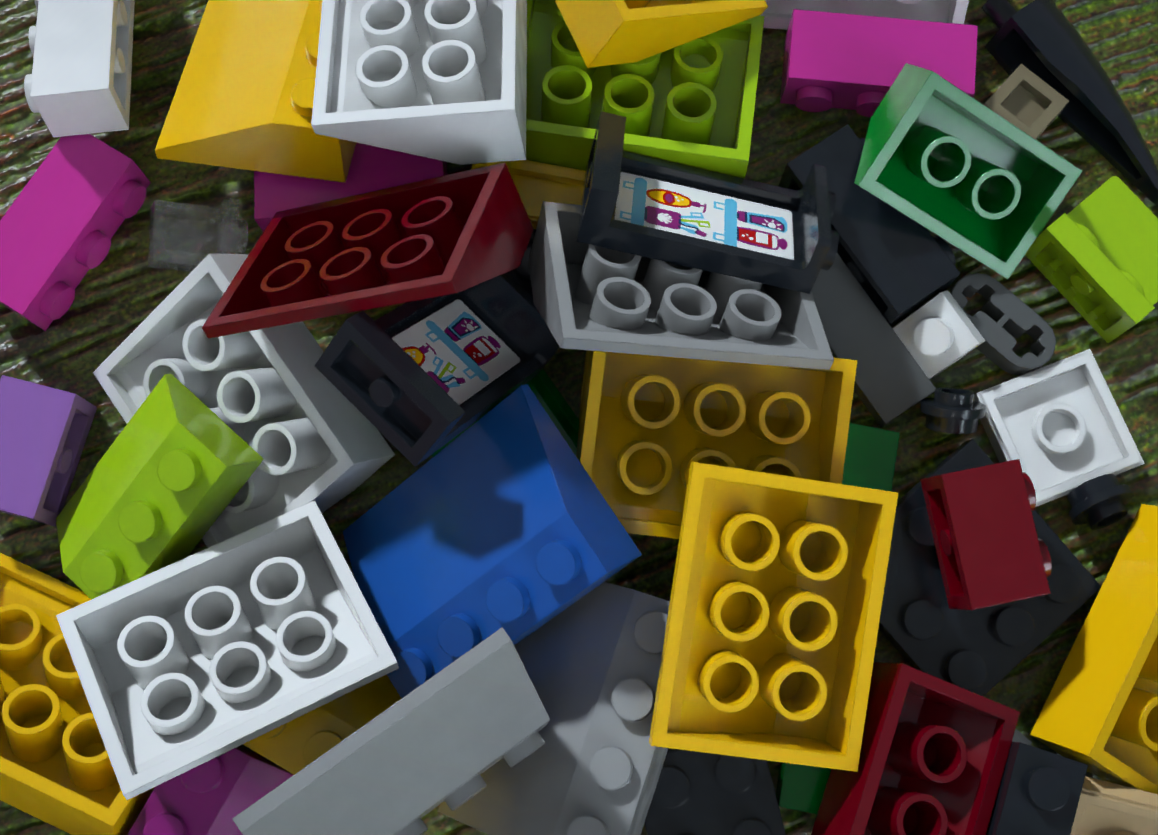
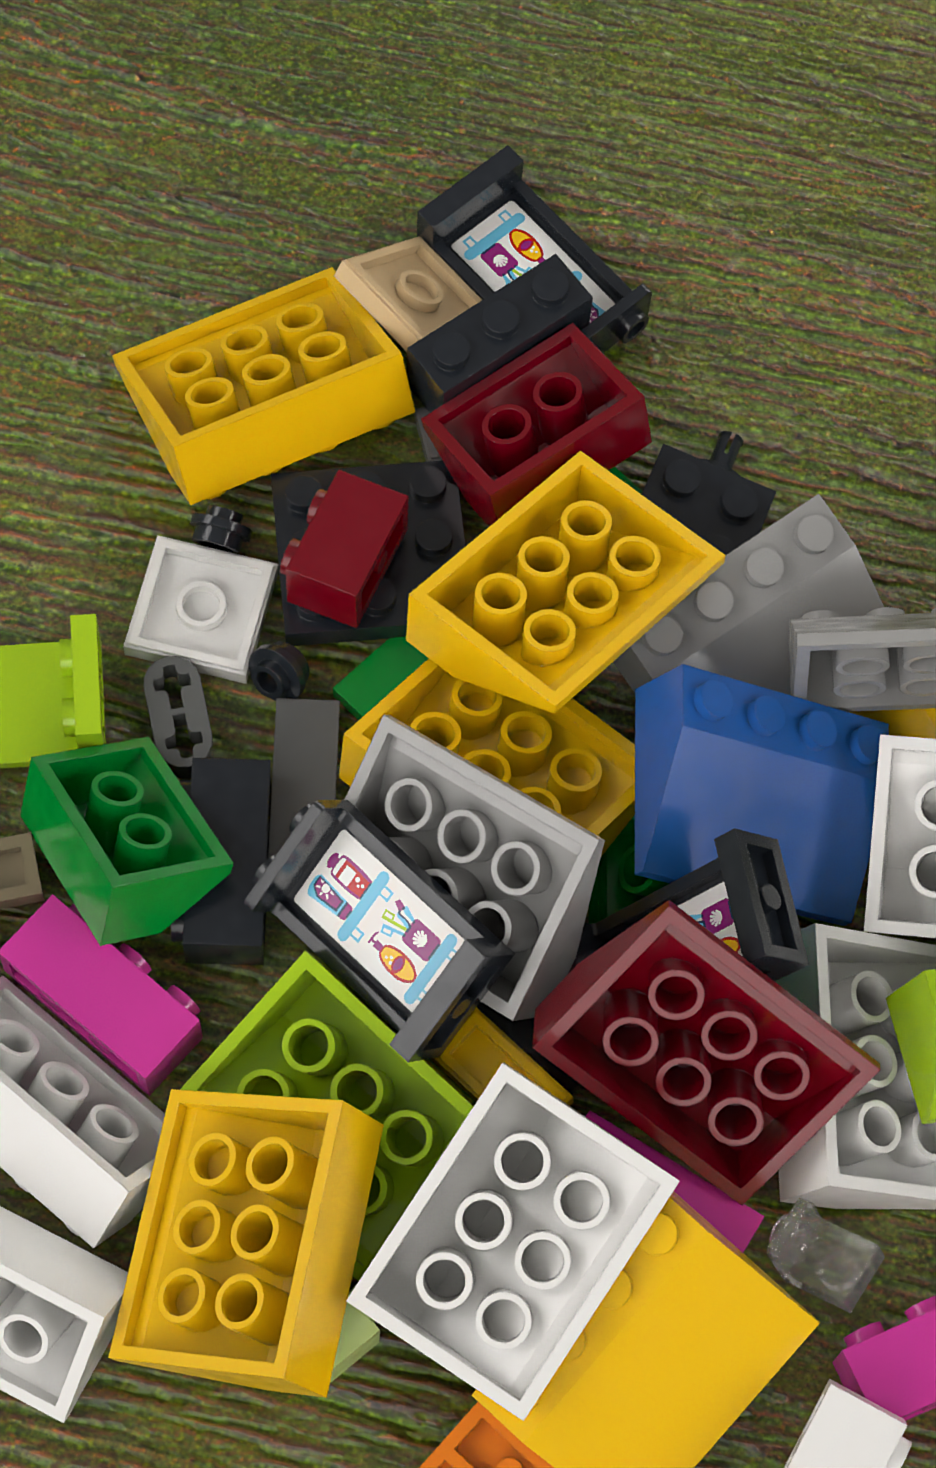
camera: 150 degrees left, 10 degrees down
white plate [892,290,985,379] -> none

